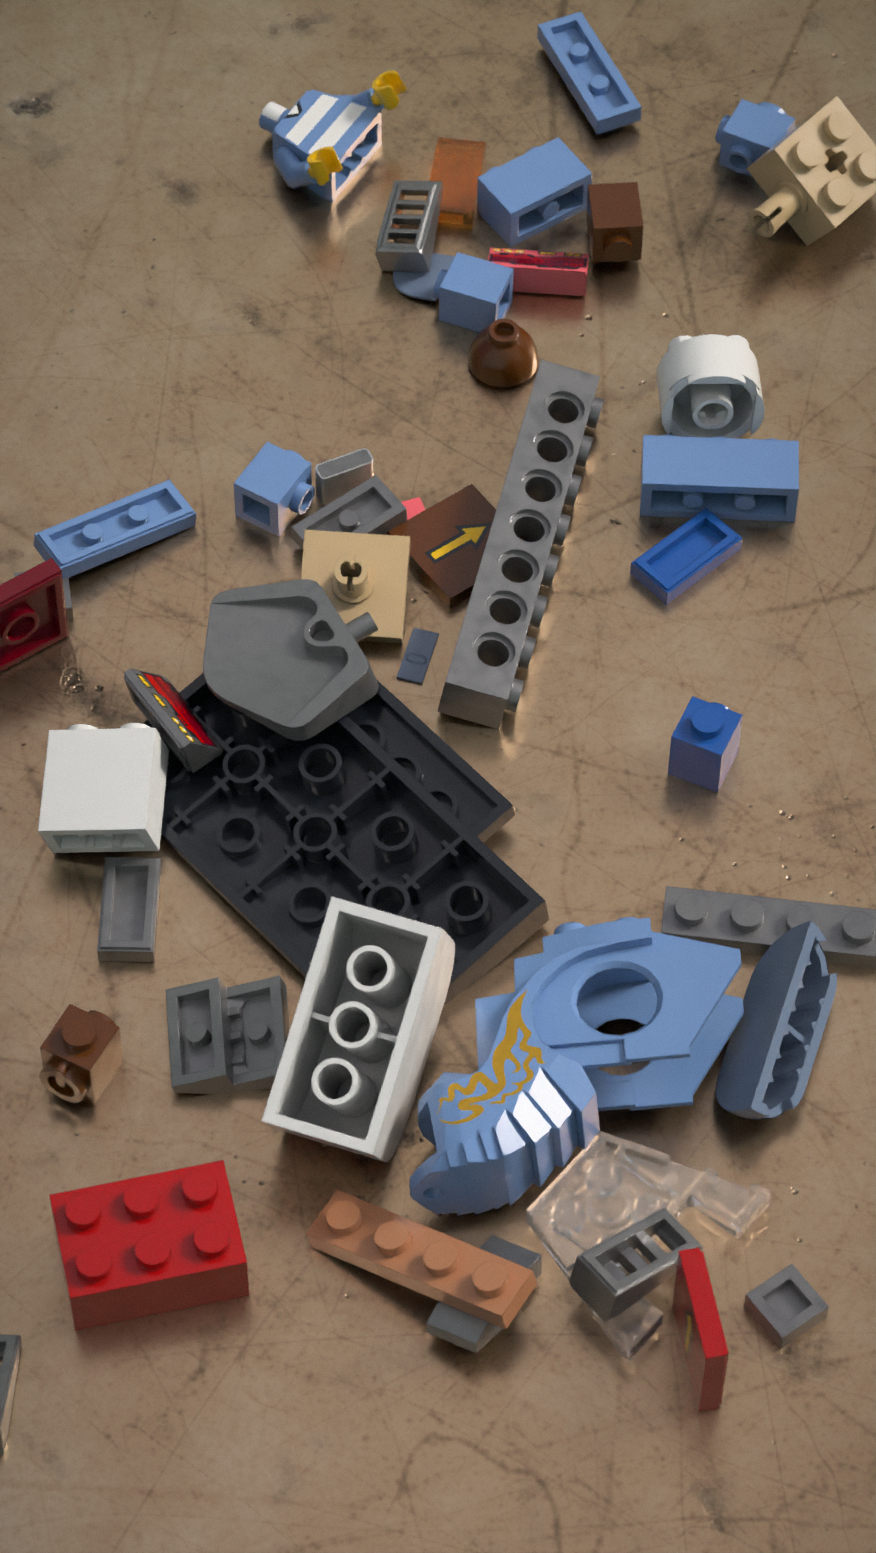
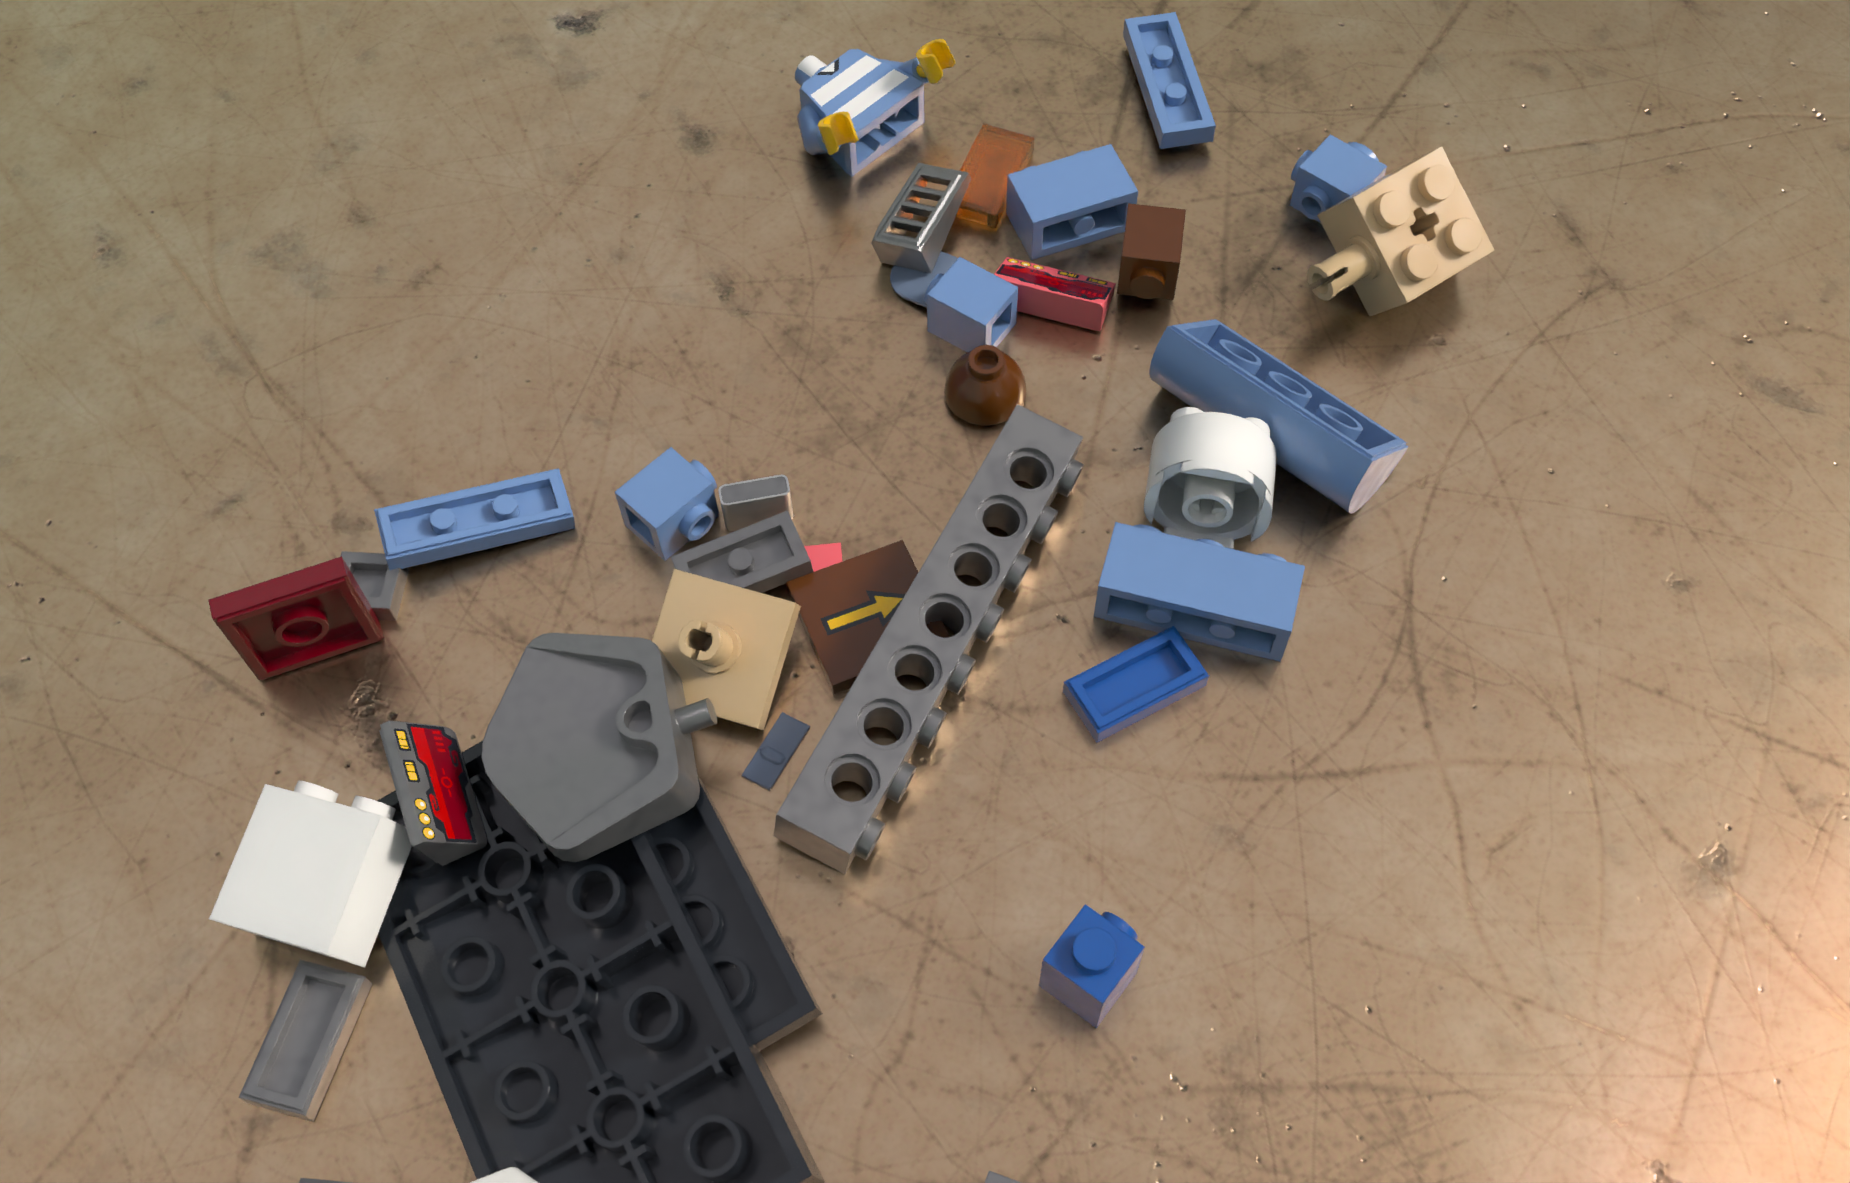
camera: 15 degrees right, 5 degrees up
none -> medium blue brick [1149,319,1409,513]

